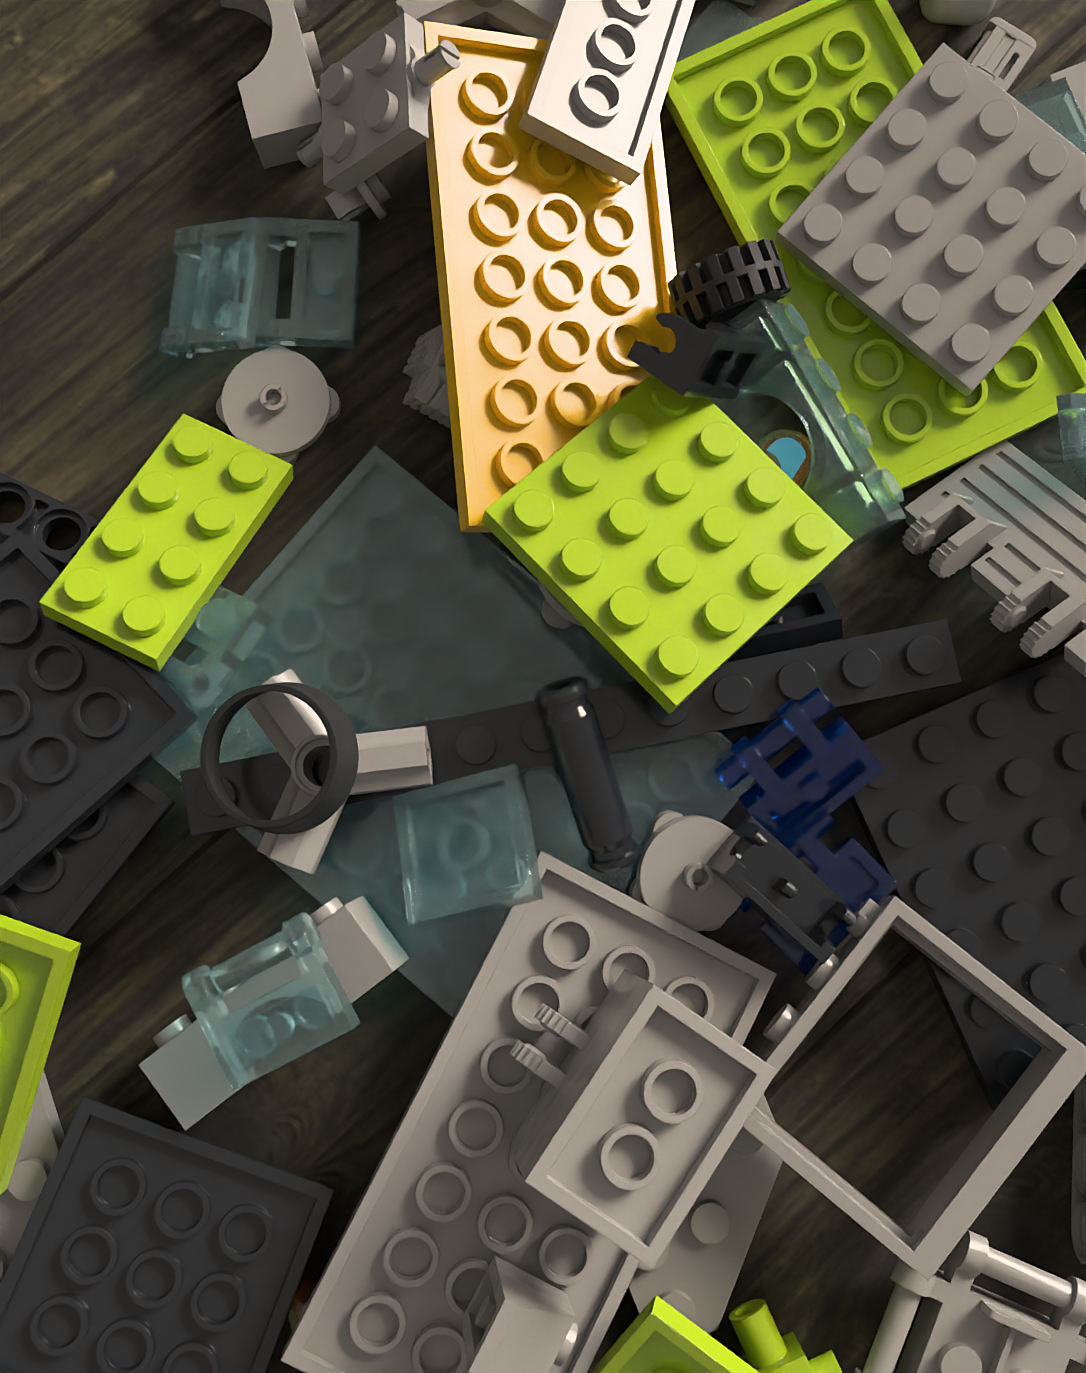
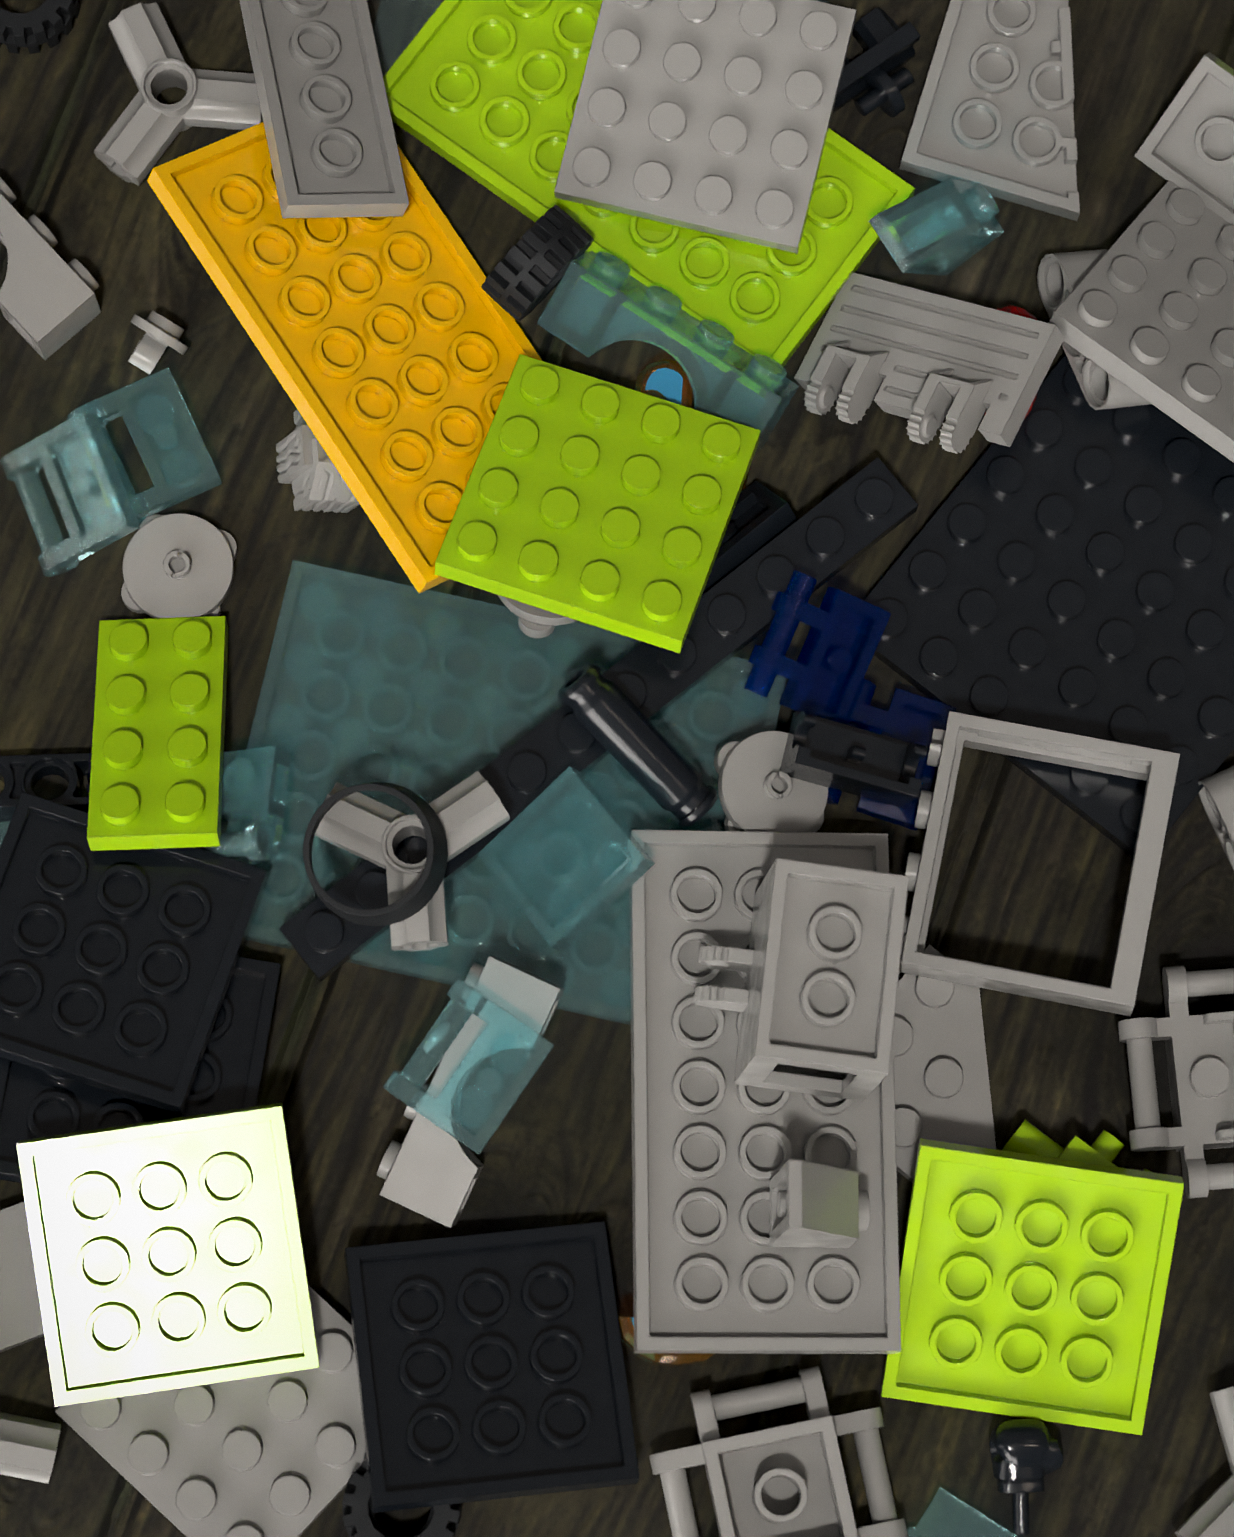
camera: 30 degrees left, 5 degrees down
light grey plate [297,12,461,194] -> none
black hinge [627,313,769,399] -> none

